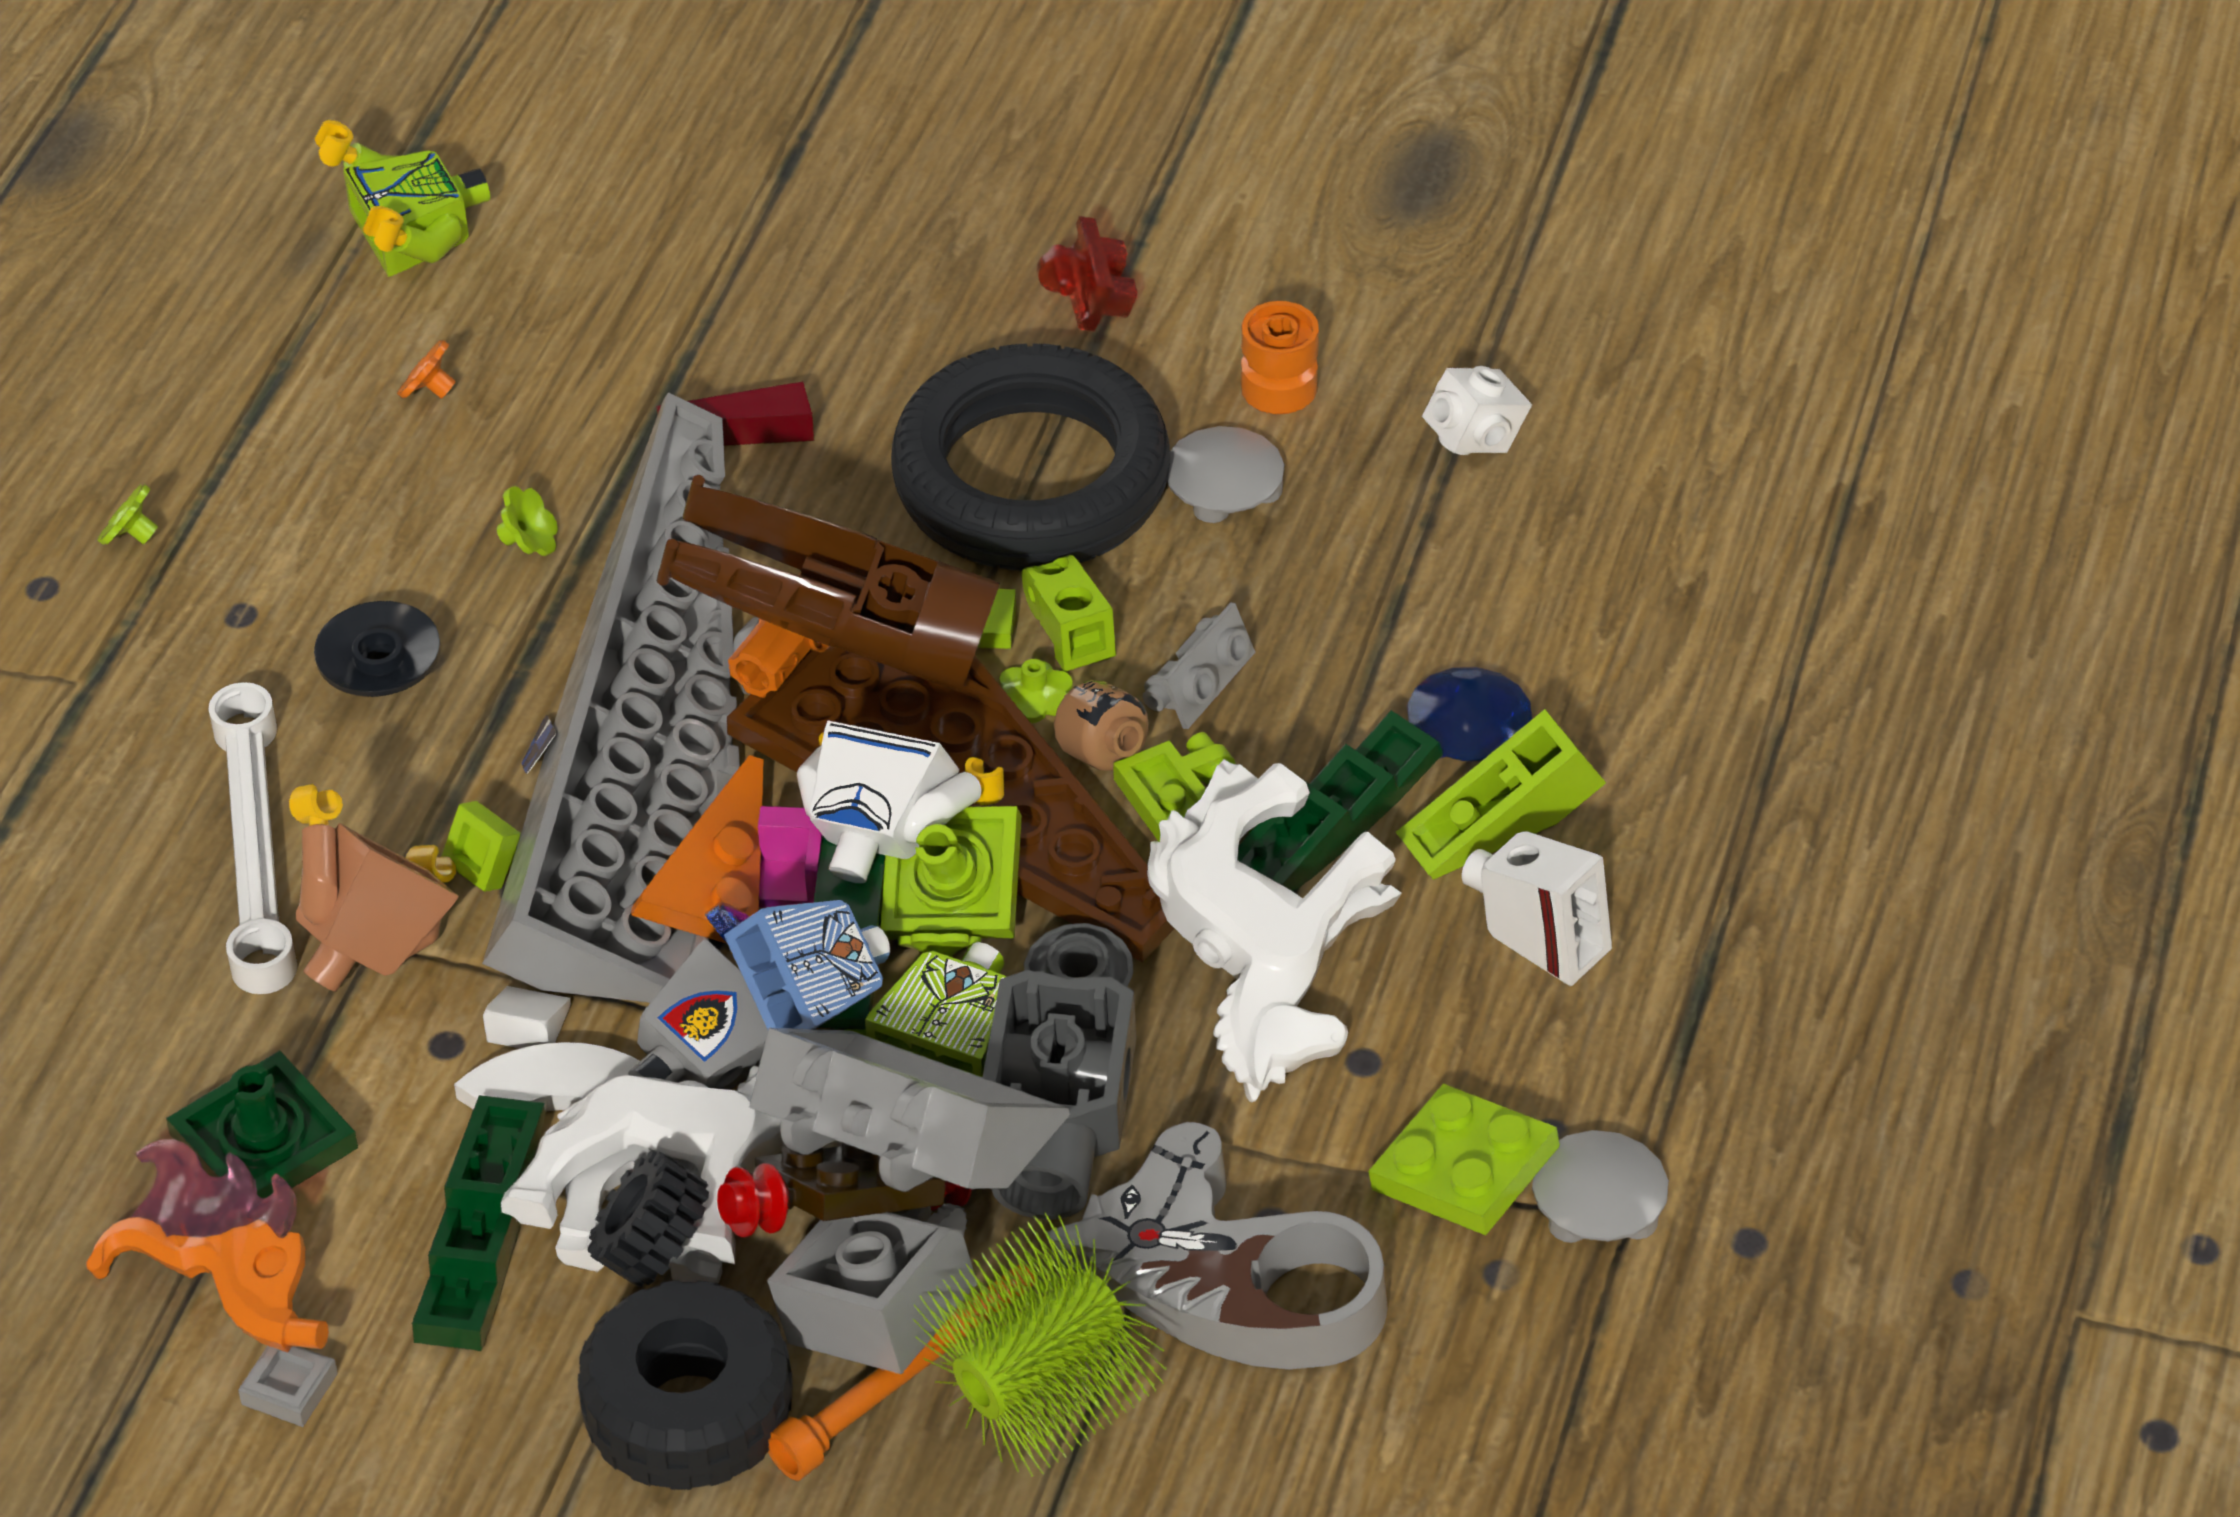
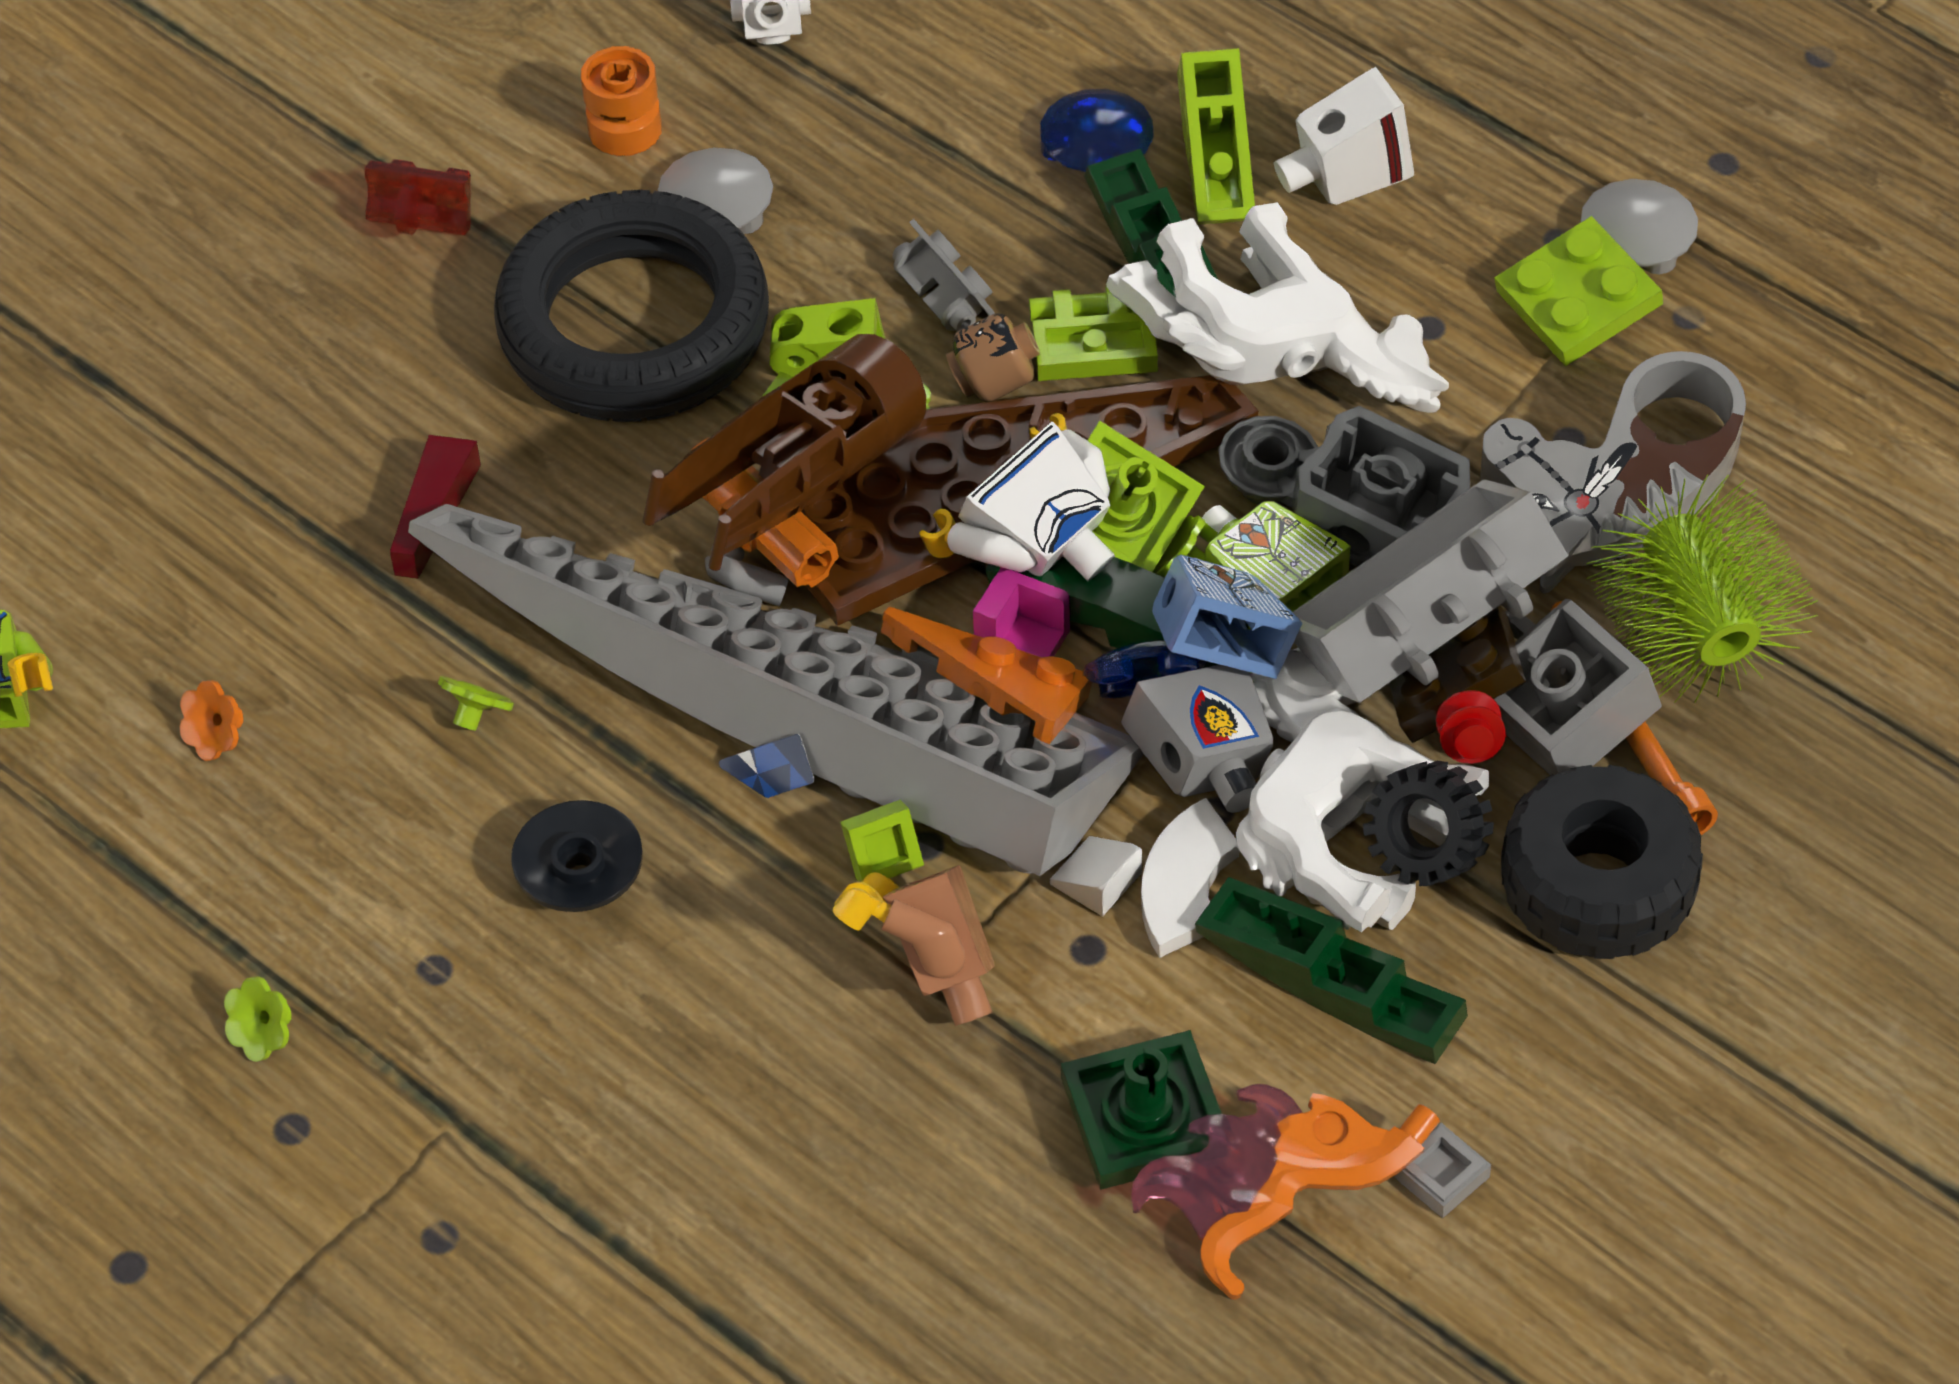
camera: 65 degrees left, 5 degrees up
white piece [209,682,297,994] -> none

